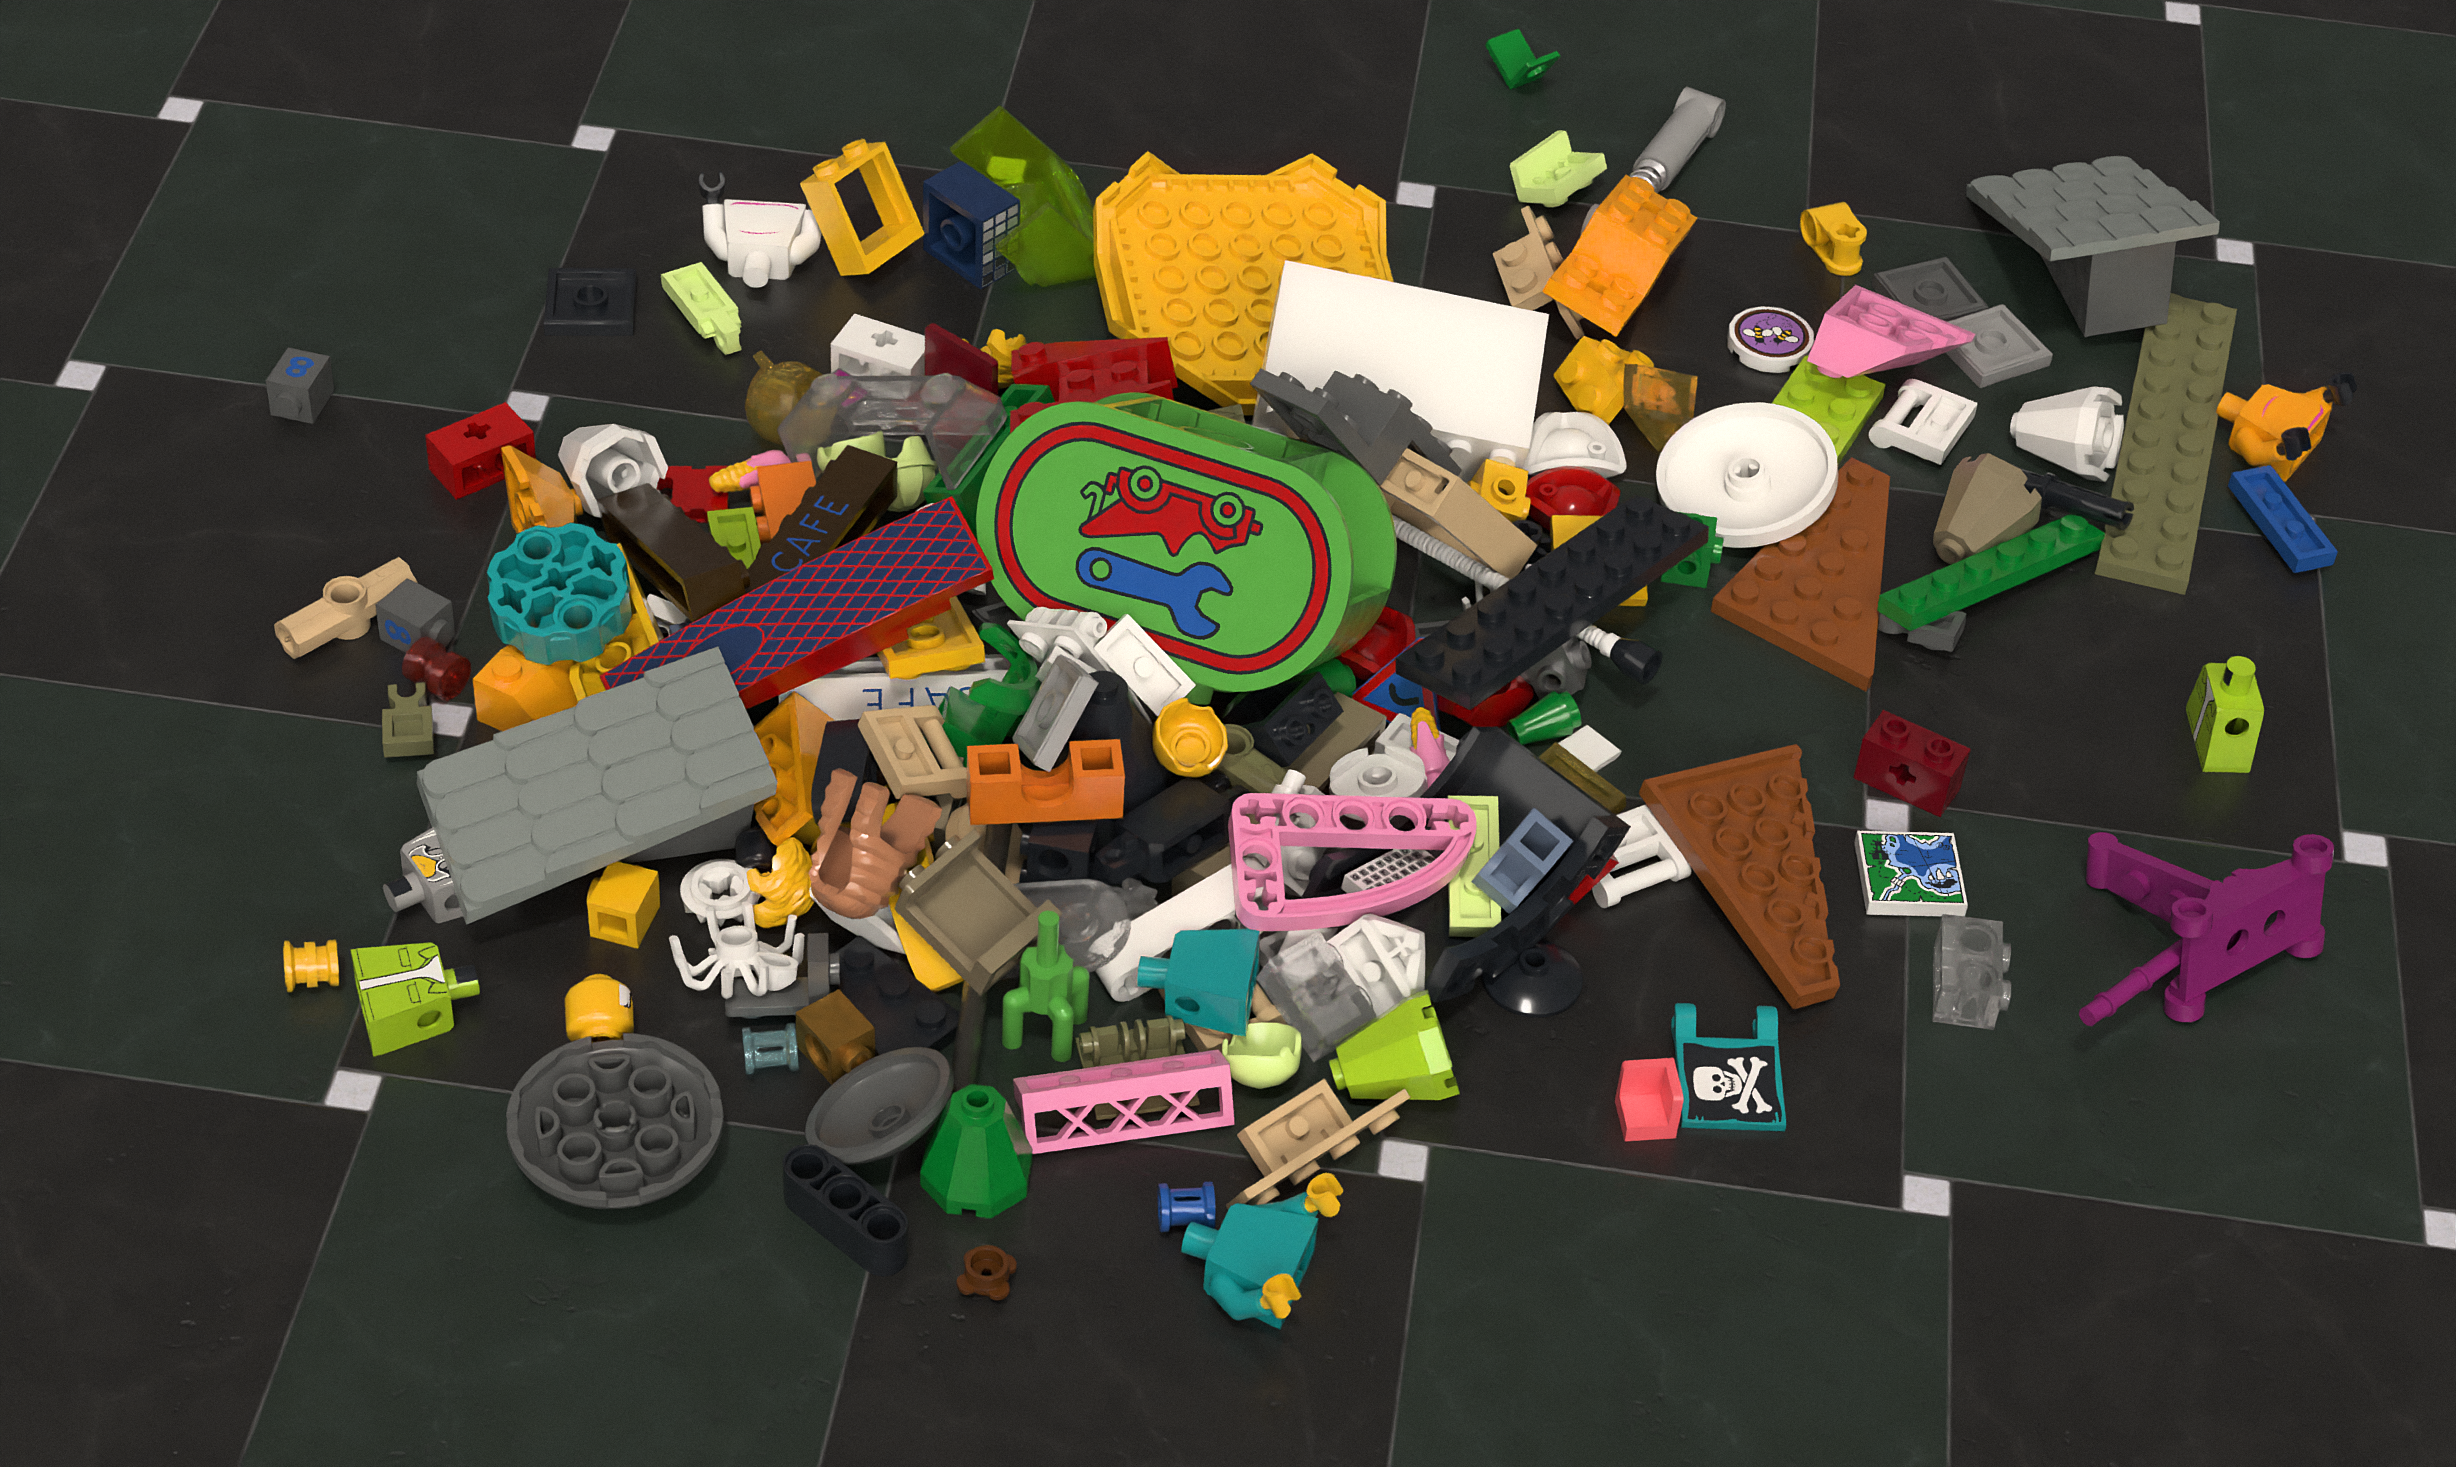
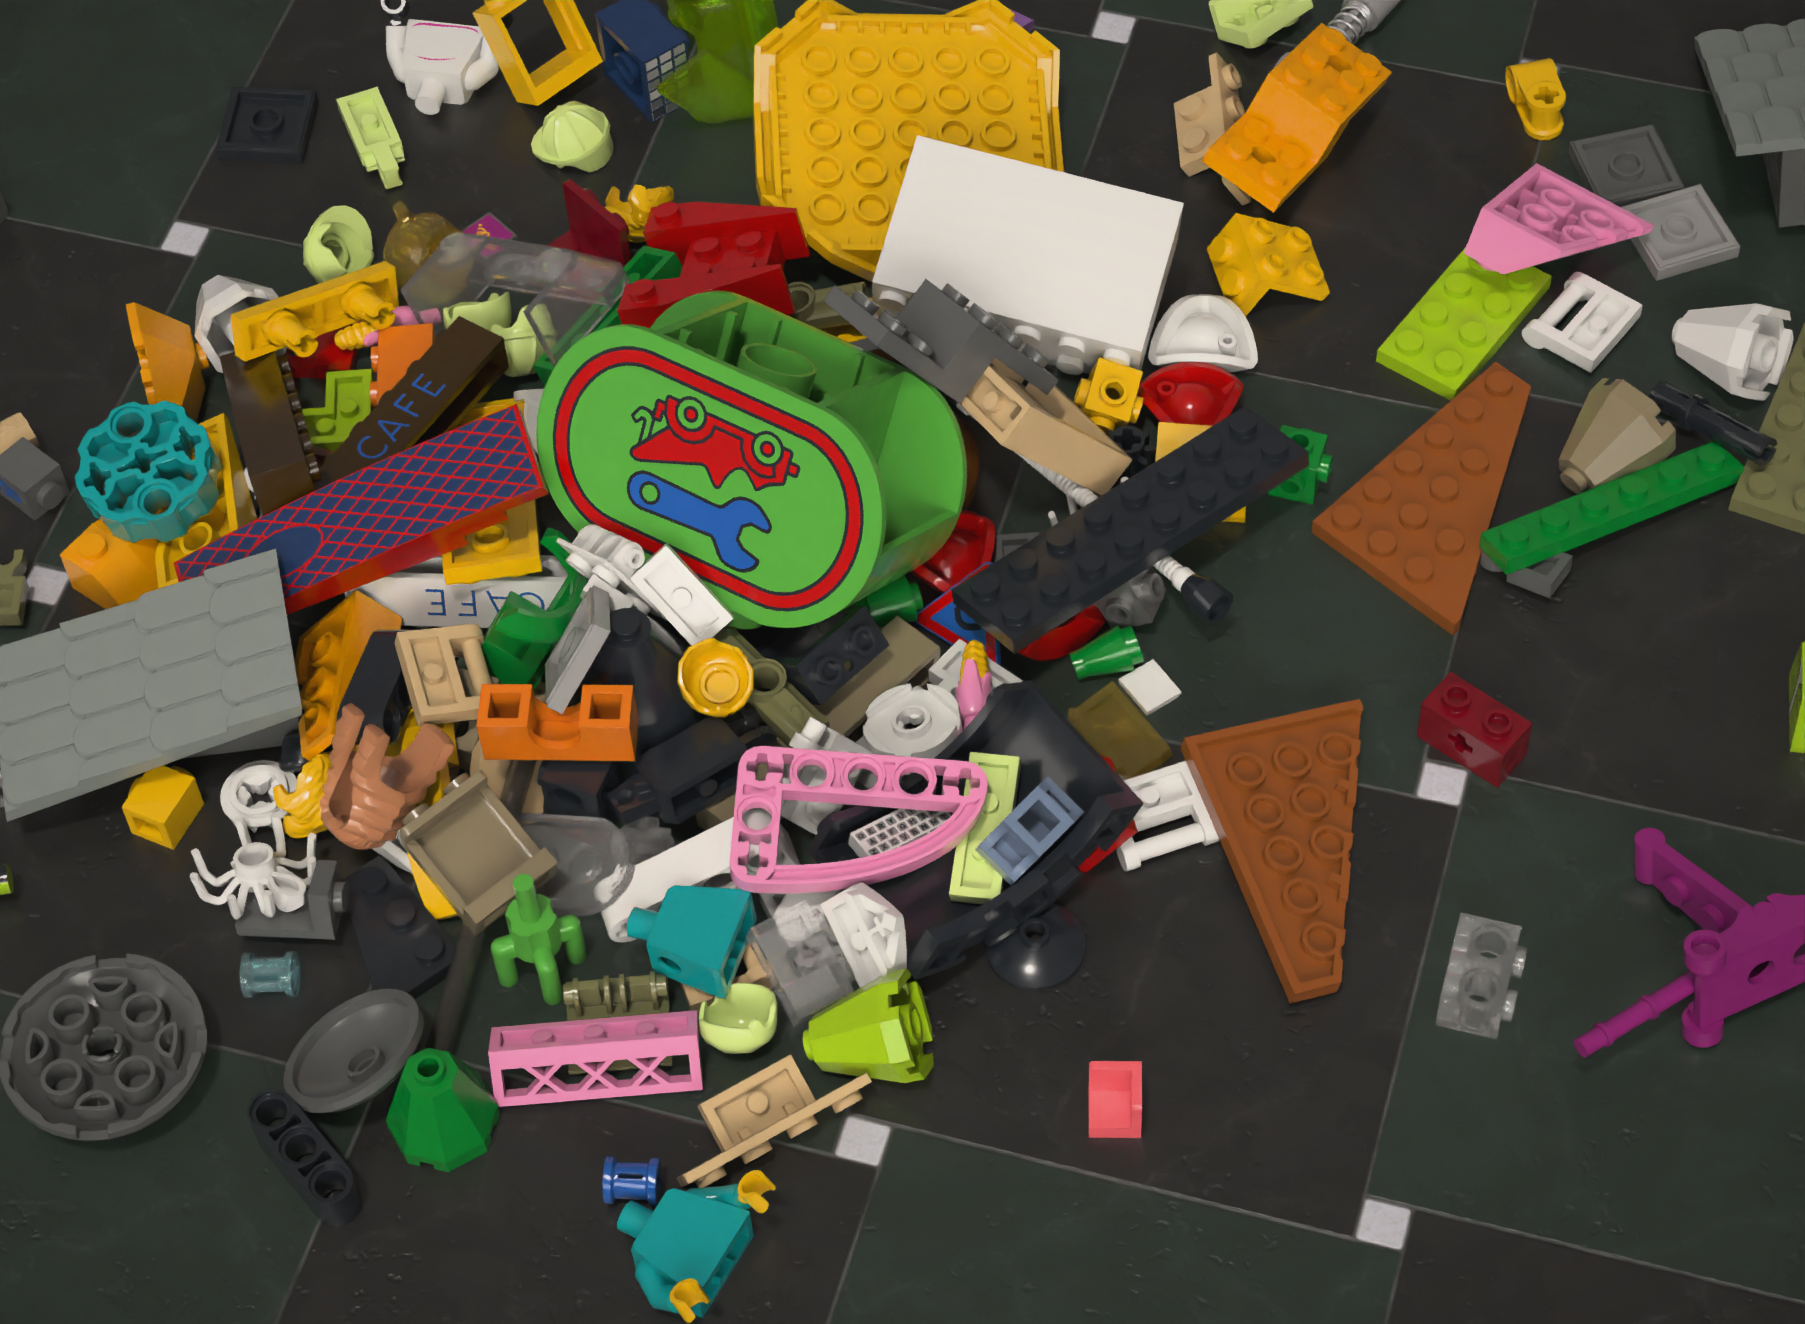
camera: 15 degrees right, 10 degrees up
clear red wheel [402,636,471,701] -> none
red brick [425,402,536,500] -> none
yellow head [565,974,634,1043] -> none
pearl gold brick [795,989,875,1085] -> none
white brick [831,314,925,399] -> none
reddish brown plate [956,1245,1017,1300] -> none
clear yellow slope [1623,364,1698,454] -> none
white dish [1656,403,1839,548] -> none
flag [1671,1003,1787,1131] -> none
tile [1727,306,1814,373] -> none
tile [1854,831,1968,917] -> none
none -> yellow plate [230,261,399,362]
none -> yellowish green piece [303,205,374,284]
none -> yellowish green piece [531,101,614,172]

